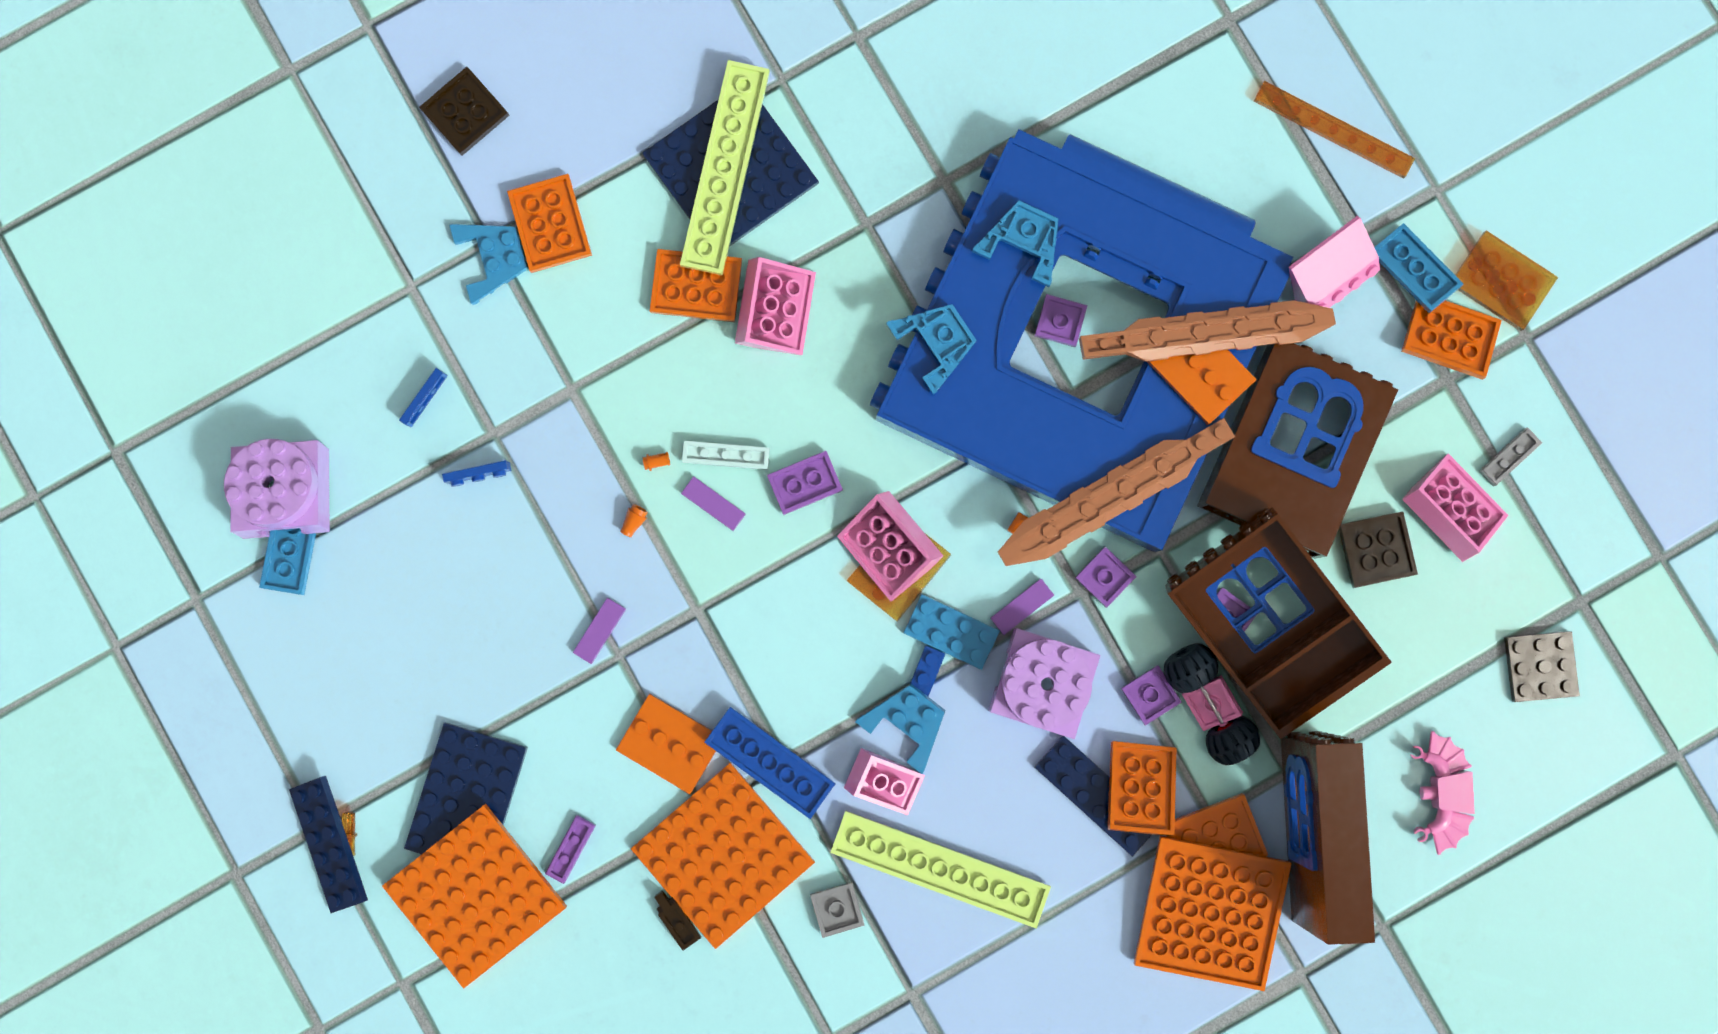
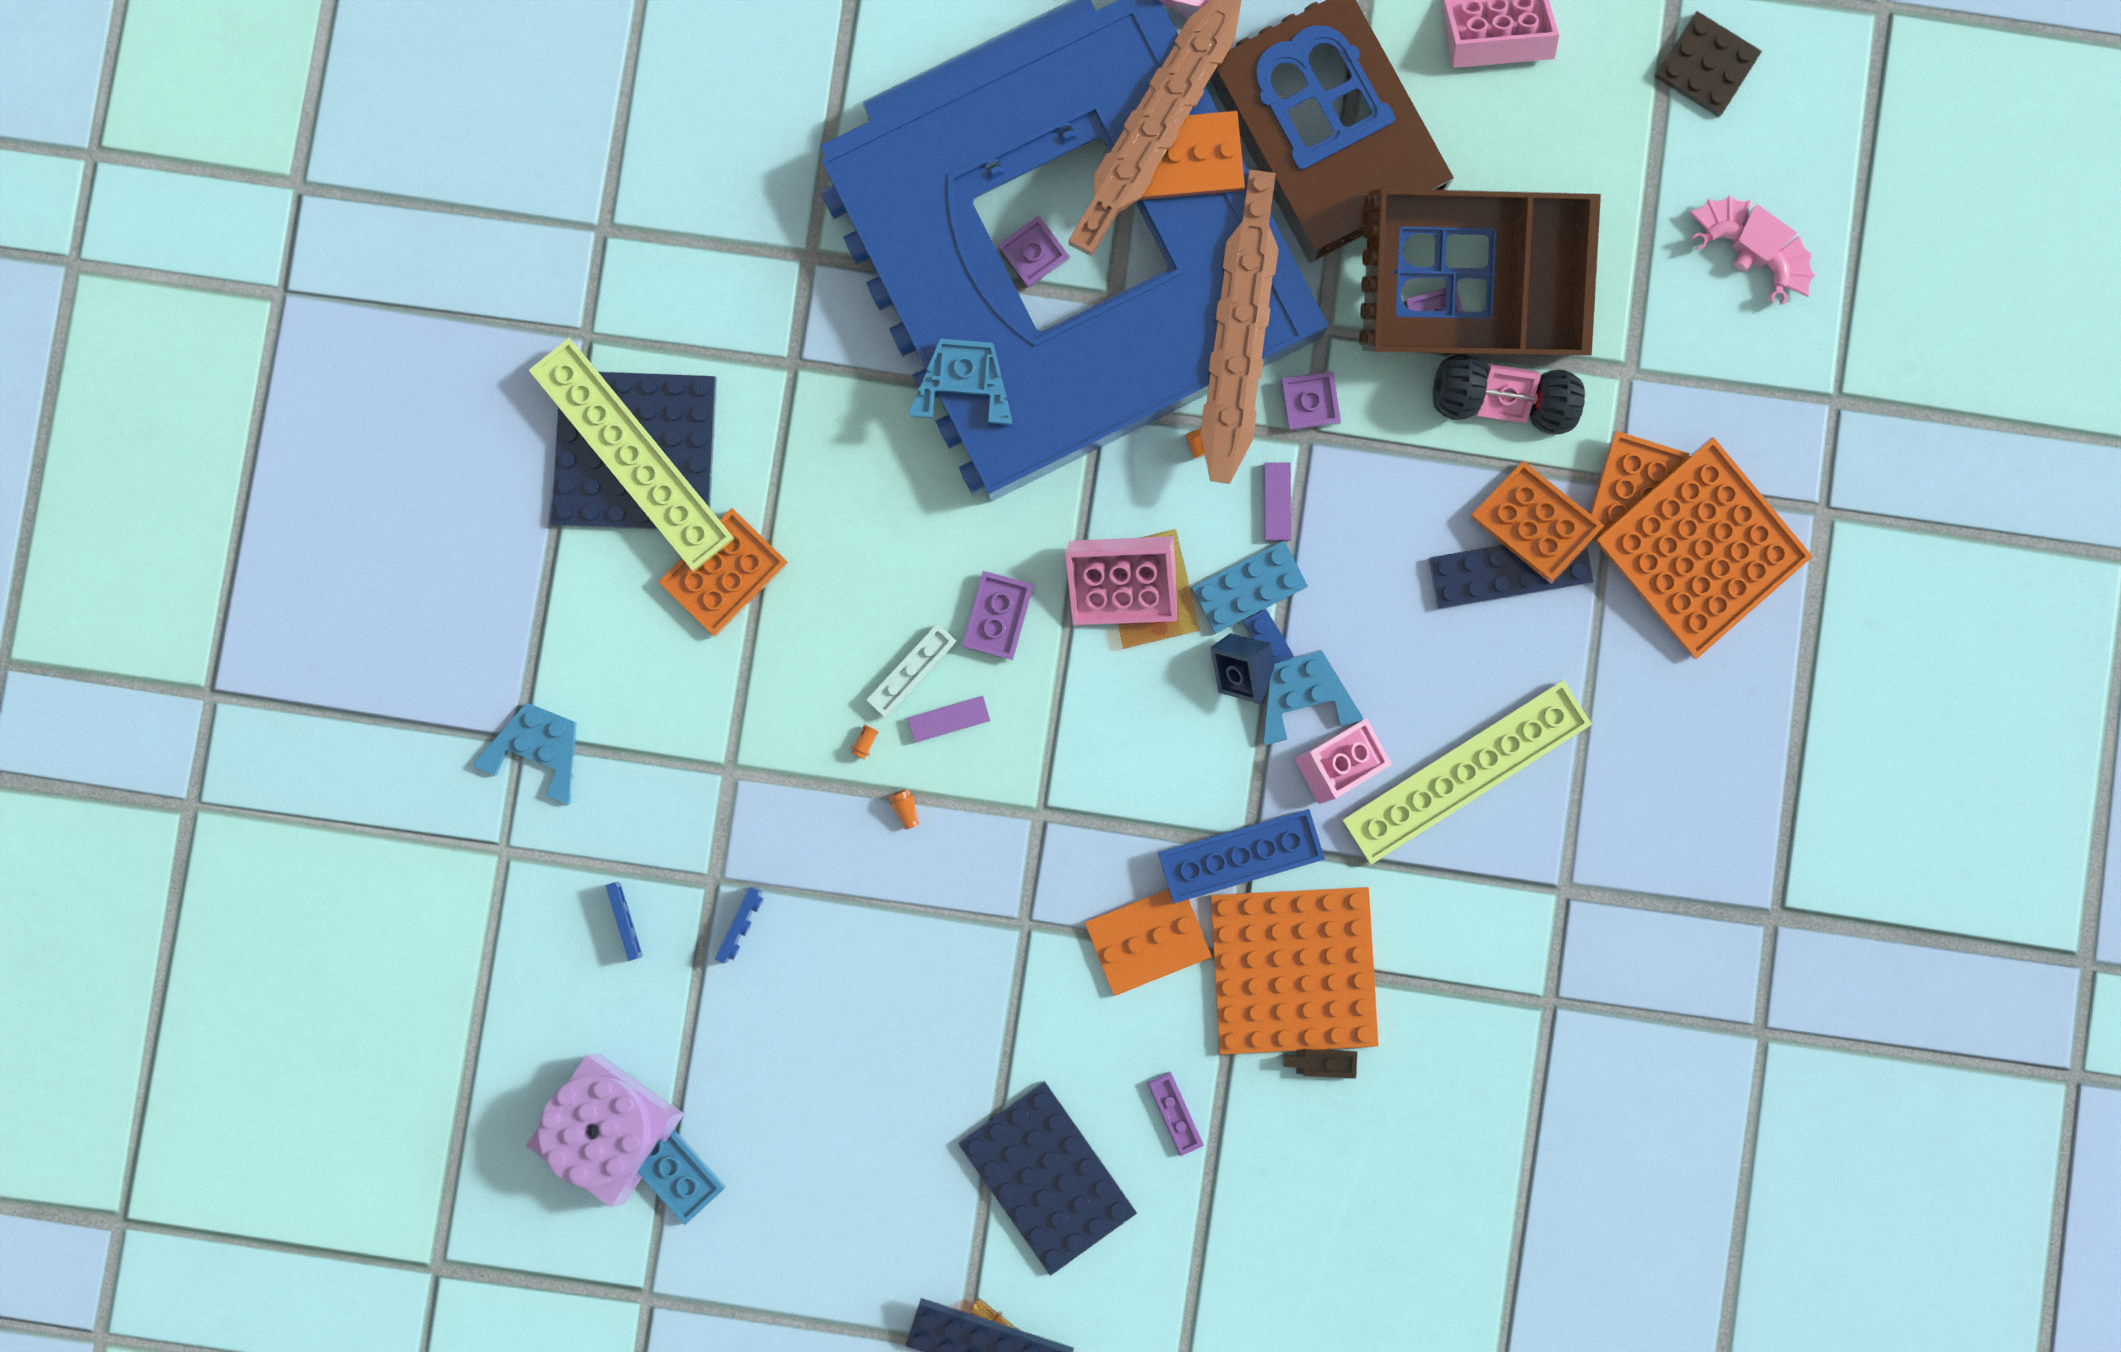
camera: 55 degrees left, 0 degrees up
orange plate [382,804,567,989] -> none
dark brown plate [419,67,510,156] -> none
orange plate [507,174,592,273] -> none
medium lavender tile [573,598,626,664] -> none
bright pink slope [735,257,816,355] -> none
light grey plate [810,882,865,938] -> none
dark azure wing [972,201,1058,287] -> none
lavender piece [988,628,1101,739] -> none
medium lavender plate [1121,665,1182,726] -> none
reddish brown panel [1281,731,1375,945] -> none
dark brown plate [1339,512,1418,588] -> none
none -> dark blue slope [1210,633,1275,704]

